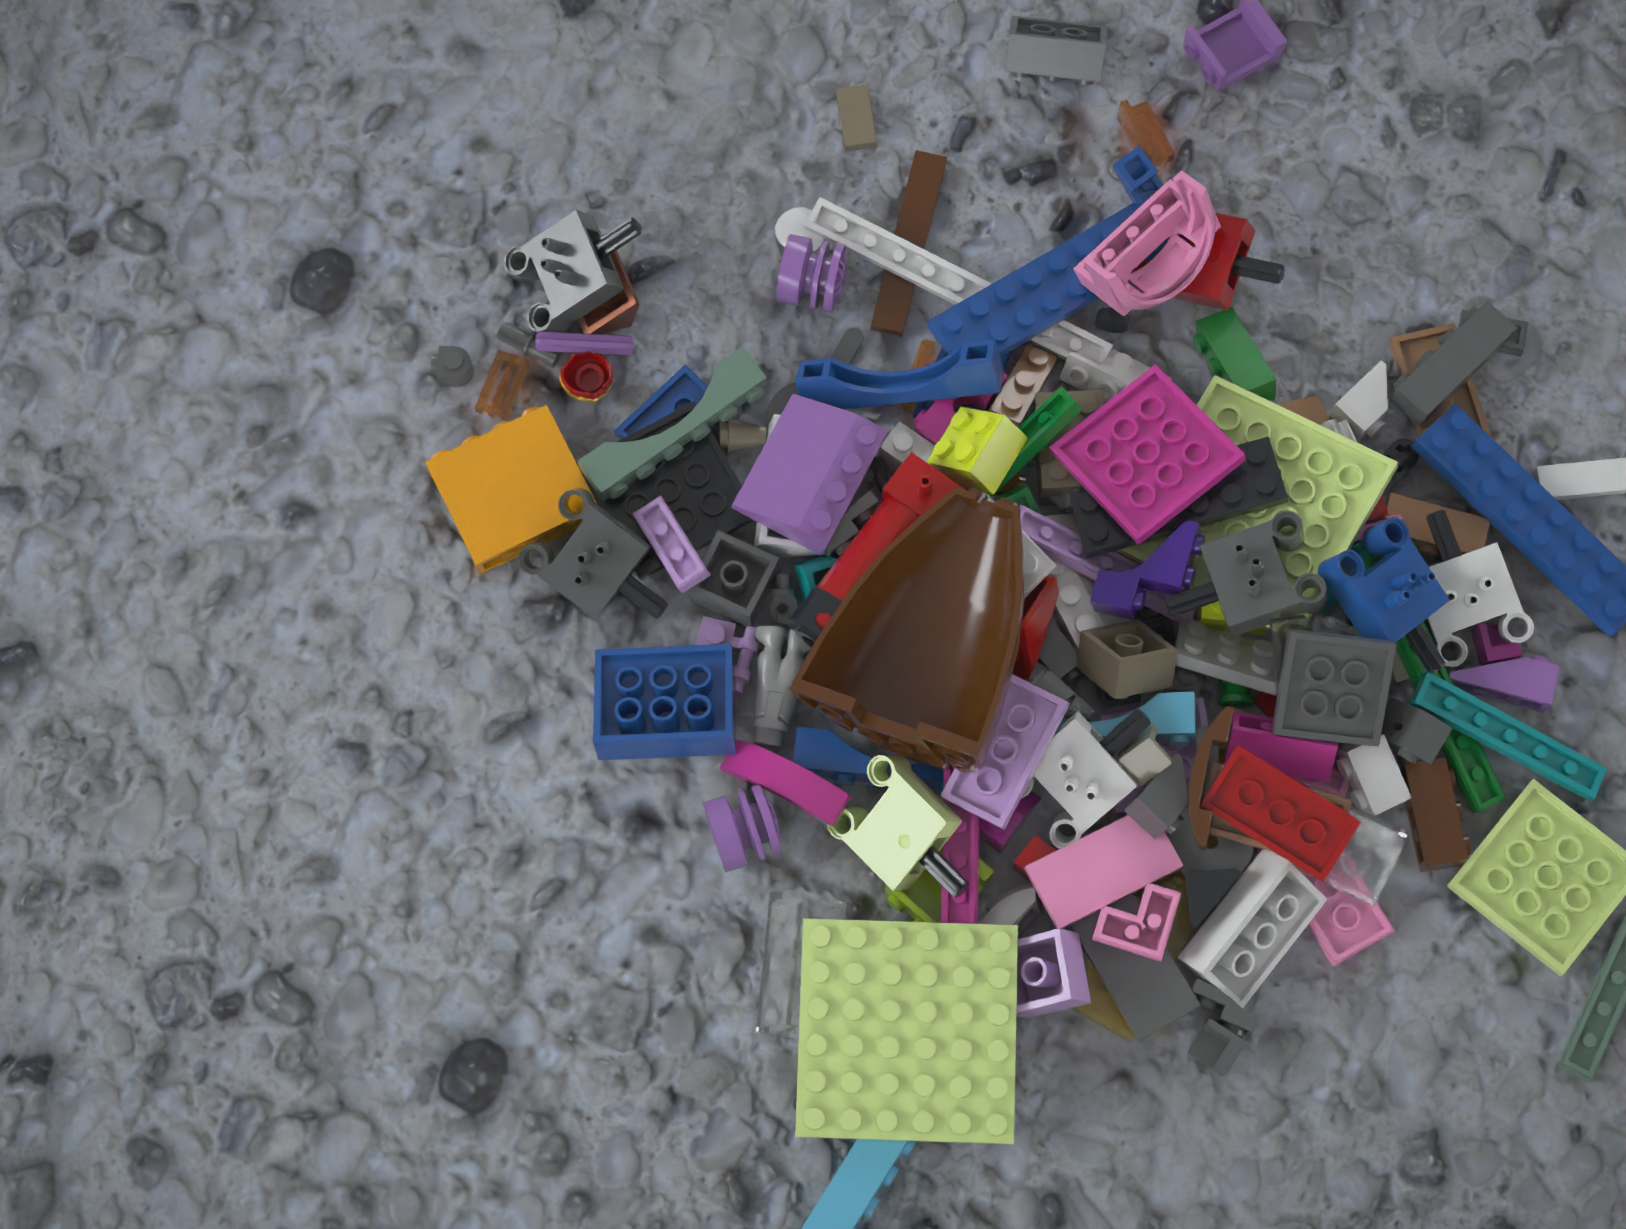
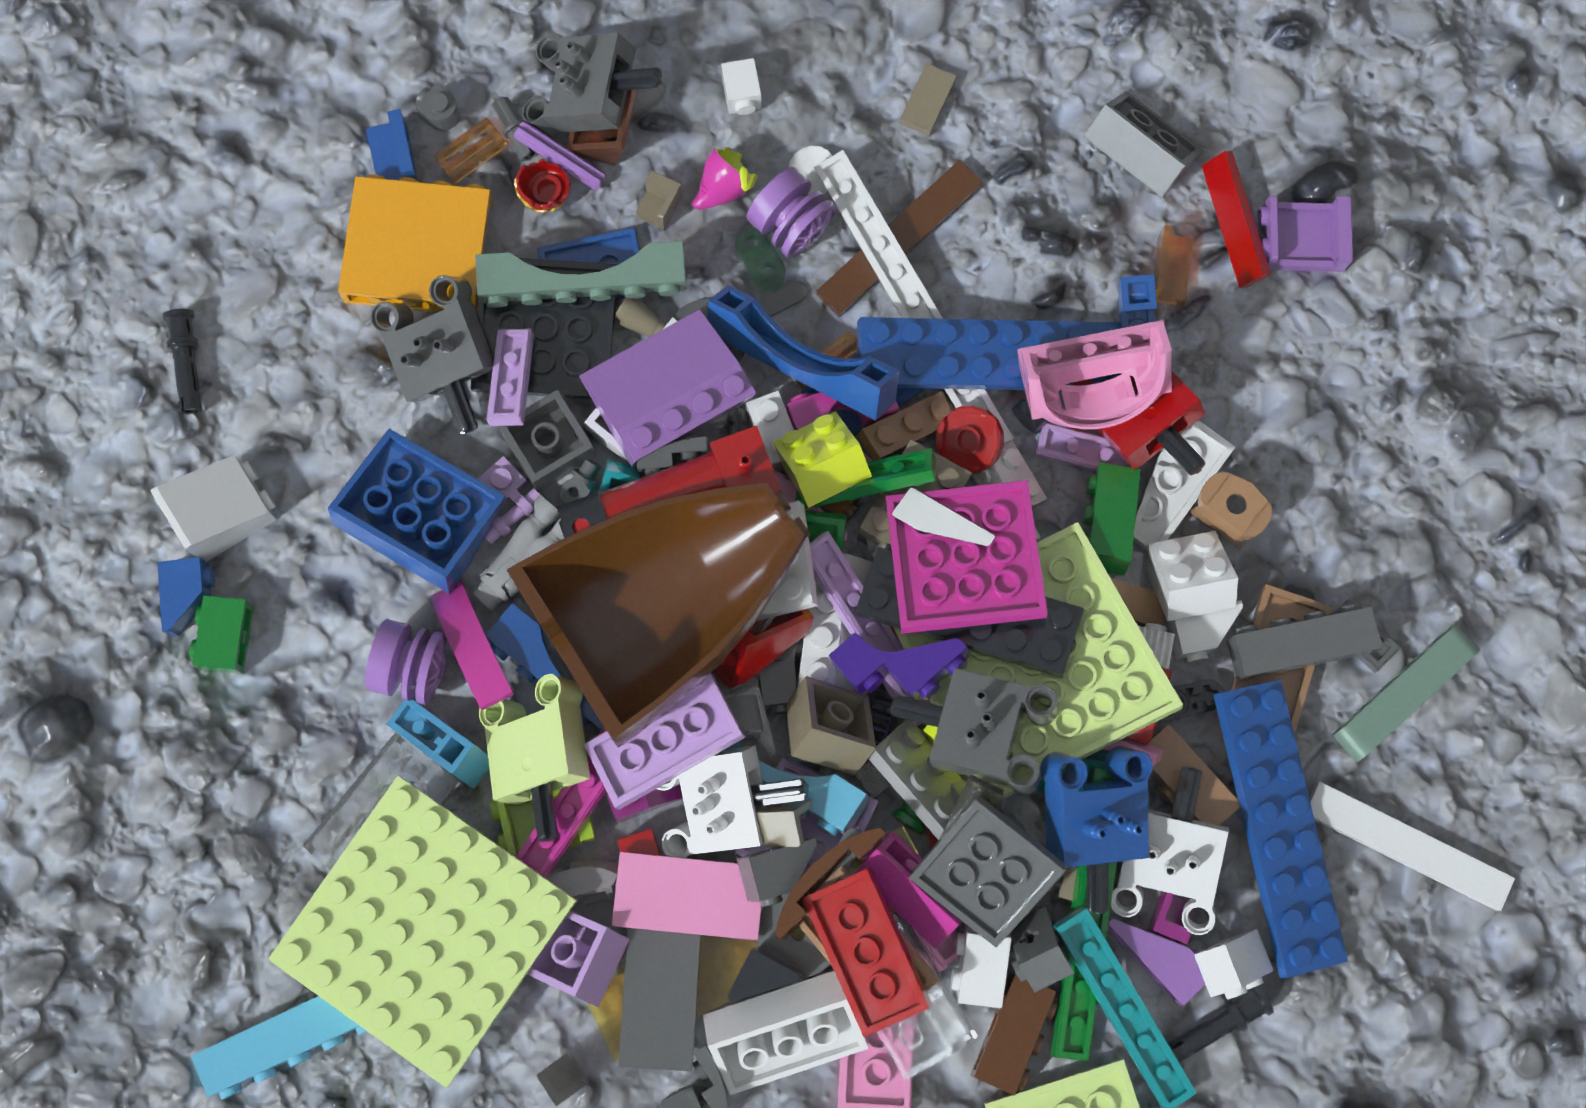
camera: 25 degrees right, 5 degrees up
bright pink brick [1092,882,1181,962] -> none
none -> white slope [150,455,277,562]
none -> blue slope [157,557,216,637]
none -> black pin [162,308,203,415]
none -> green brick [189,595,254,674]
none -> blue panel [366,109,419,181]
none -> dark azure slope [386,700,490,789]
none -> clear smoke brick [536,1052,590,1107]
none -> dark tan panel [635,170,682,231]
none -> dark pink hat [692,147,758,210]
none -> white brick [721,58,761,115]
none -> clear green plate [735,228,786,291]
none -> white sticker [892,488,995,546]
none -> red tile [935,406,1004,474]
none -> lavender tile [1035,422,1130,472]
none -> white wing [1133,420,1235,551]
none -> white brick [1147,531,1238,621]
none -> black pin [1167,986,1274,1064]
none -> medium nougat piece [1188,472,1272,550]
none -> white brick [1194,929,1274,999]
none -> red tile [1201,151,1271,288]
none -> sand green beam [1332,623,1480,762]

